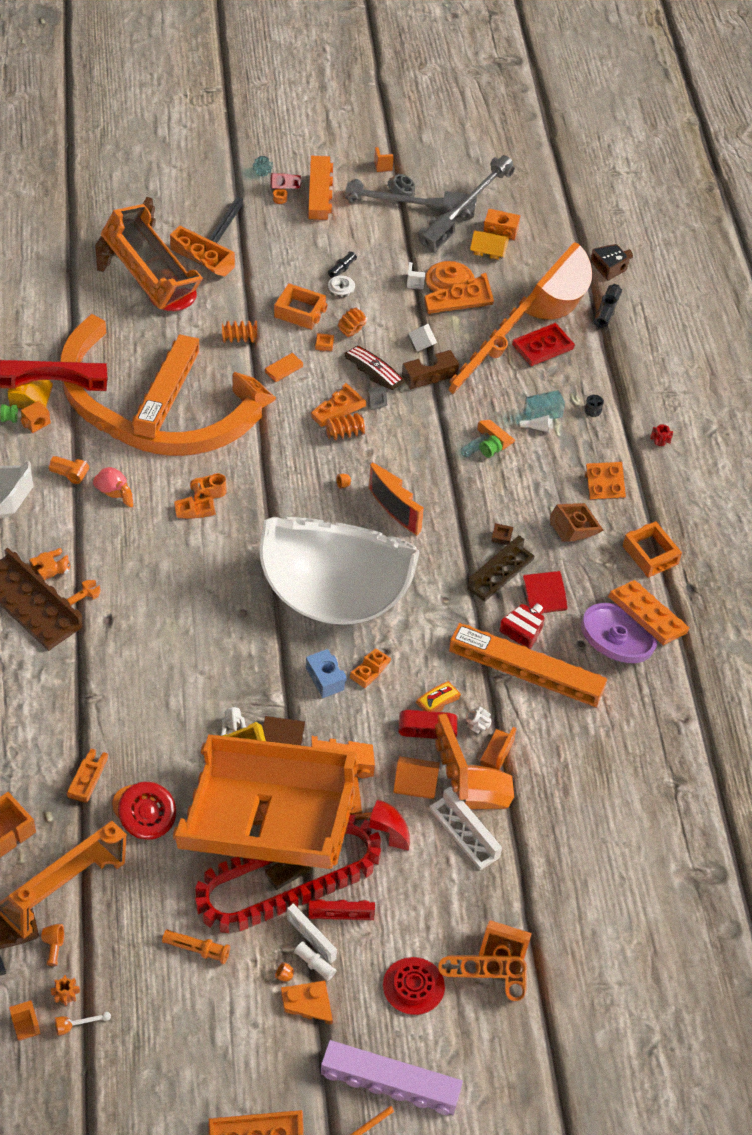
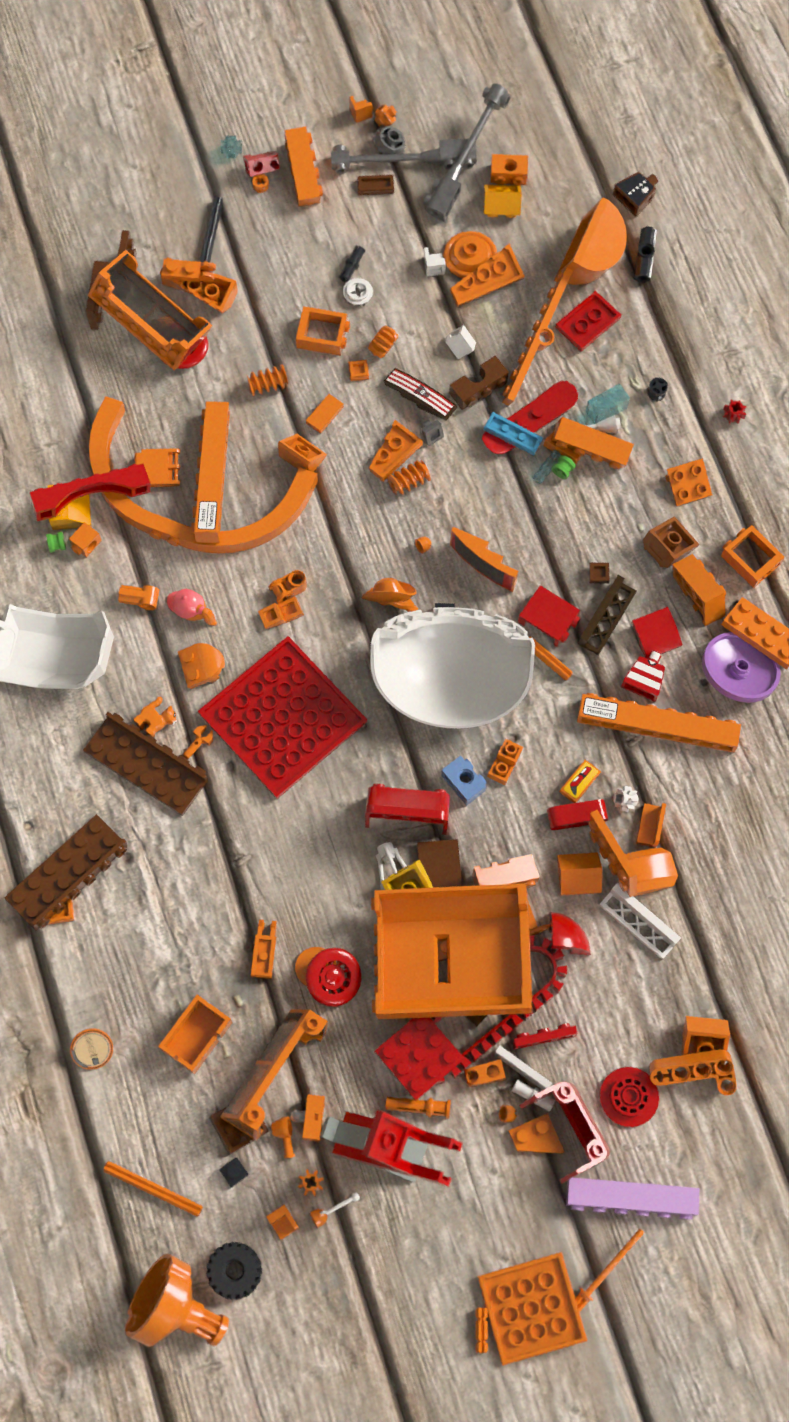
camera: 10 degrees left, 20 degrees up
none -> orange plate [135,448,180,487]
none -> orange hinge [162,259,216,282]
none -> orange slope [178,643,225,689]
none -> red plate [198,636,368,799]
none -> orange piece [290,1094,325,1142]
none -> red piece [320,1110,463,1187]
none -> reddish brown tile [357,175,394,195]
none -> orange hat [361,578,418,612]
none -> red windscreen [365,784,450,835]
none -> orange gear [374,104,397,127]
none -> red plate [374,1017,465,1101]
none -> orange leg [464,1059,507,1087]
none -> red piece [482,381,579,455]
none -> dark azure tile [483,412,543,456]
none -> red panel [518,585,580,647]
none -> windscreen [519,1082,610,1184]
none -> orange axle [529,636,573,681]
none -> orange wedge [552,417,634,469]
none -> orange wedge [672,554,726,627]

